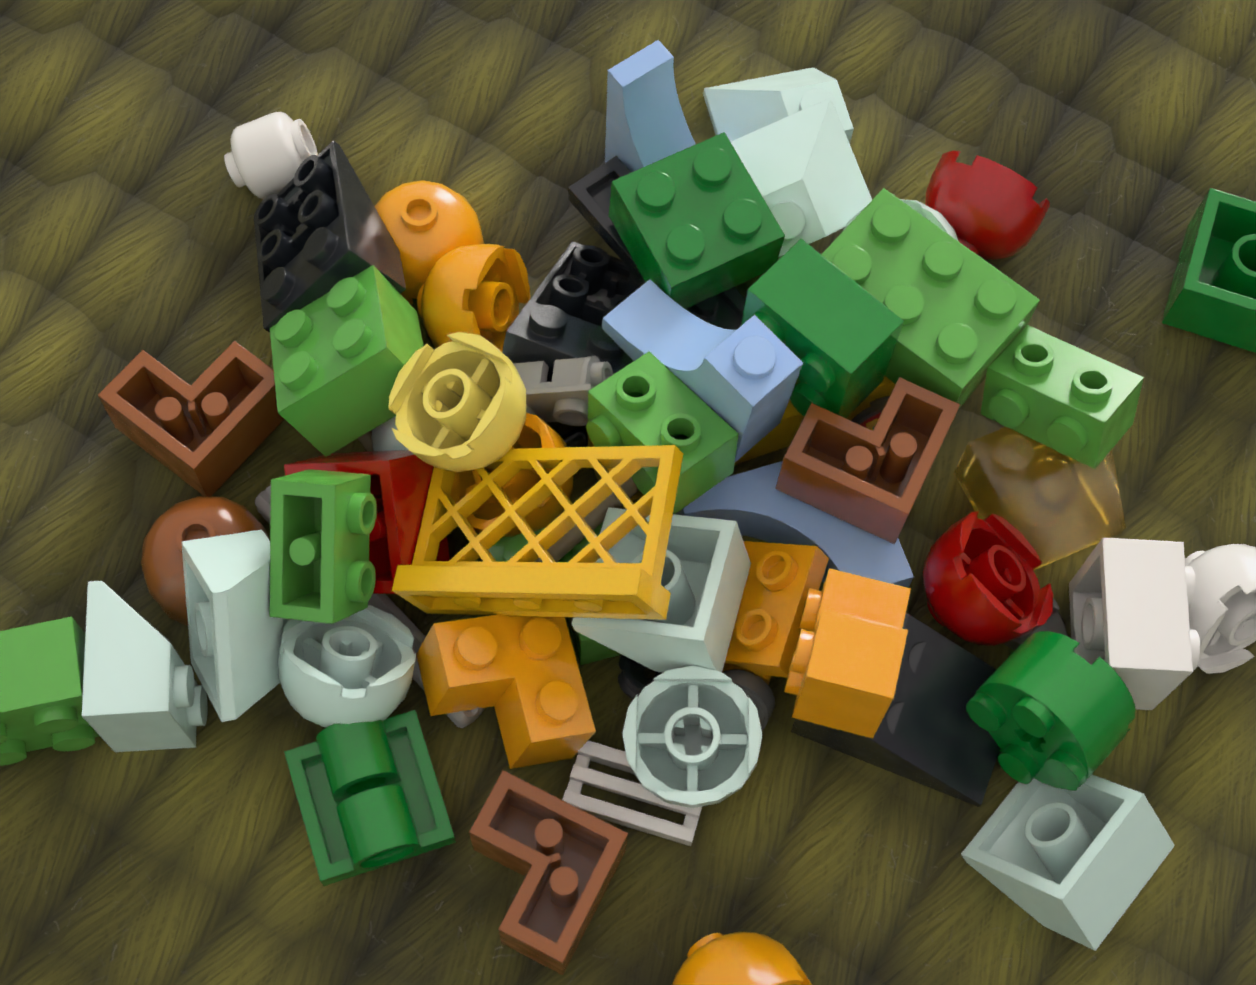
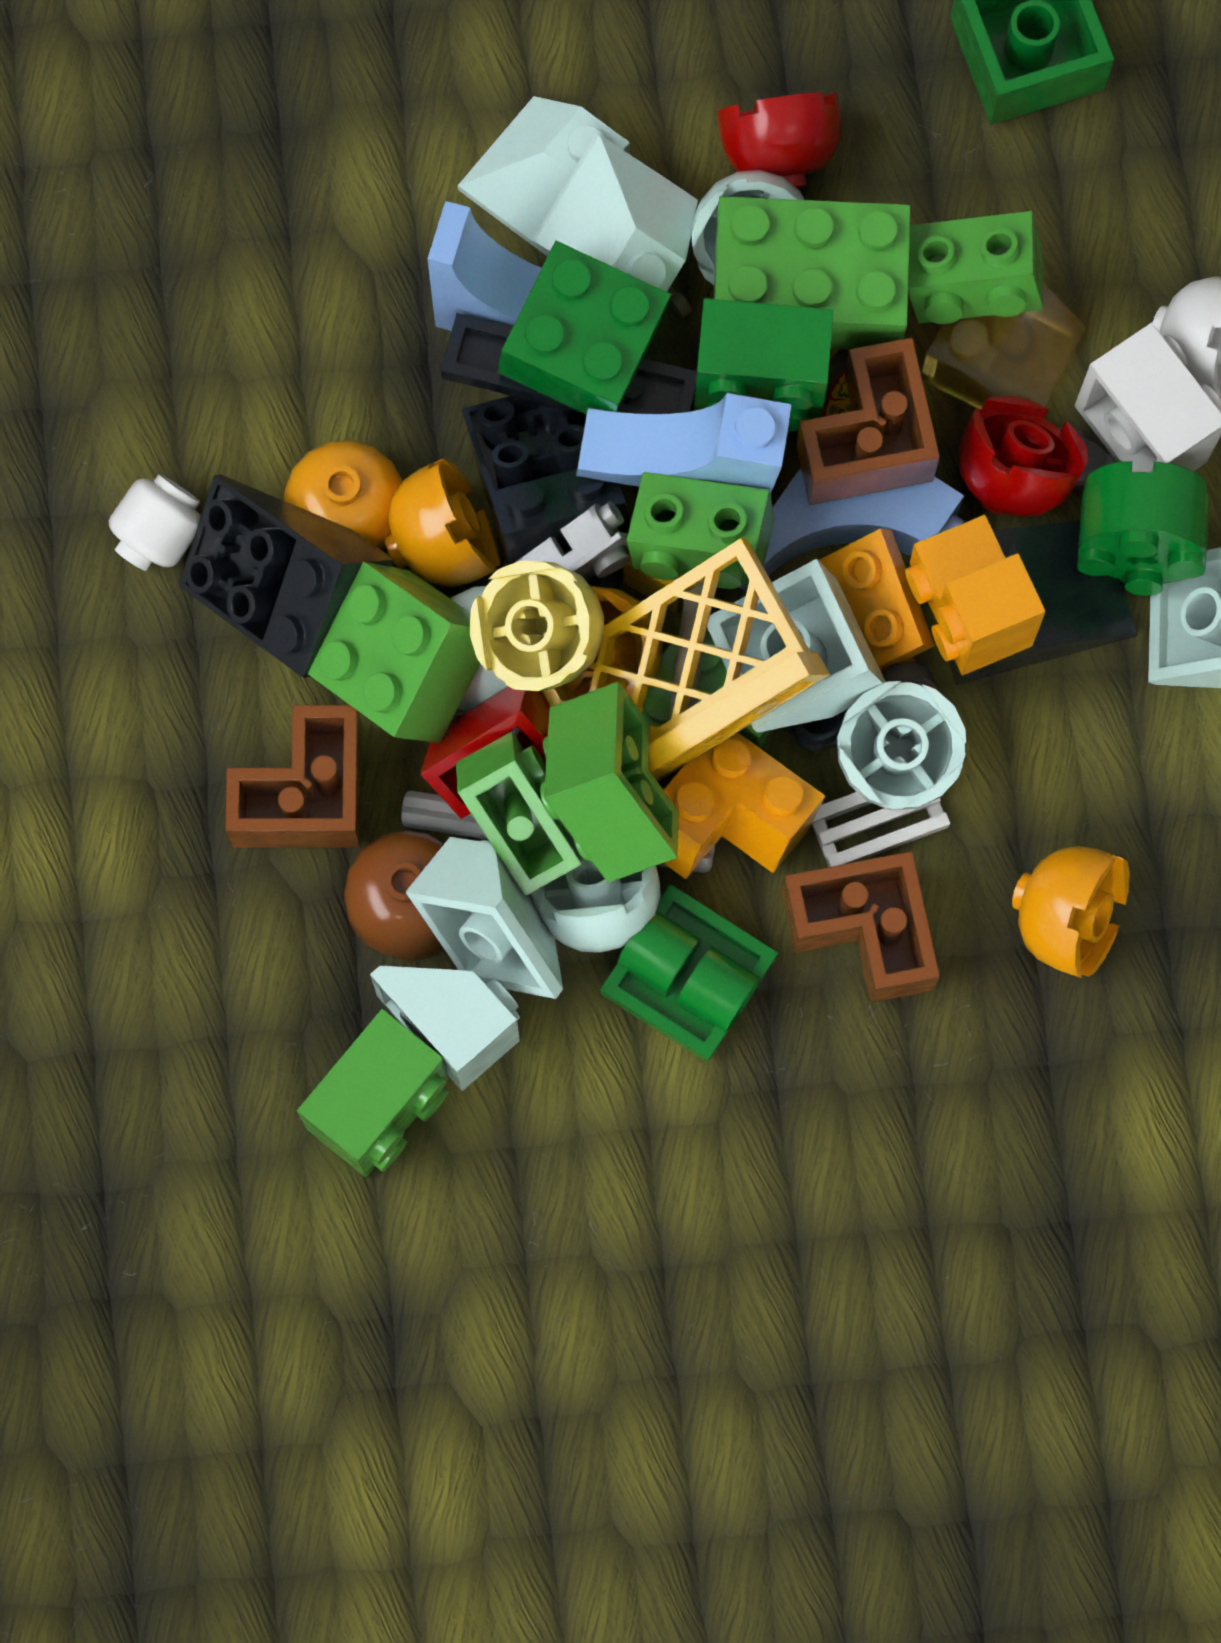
camera: 35 degrees left, 10 degrees up
none -> bright green brick [540,681,679,883]

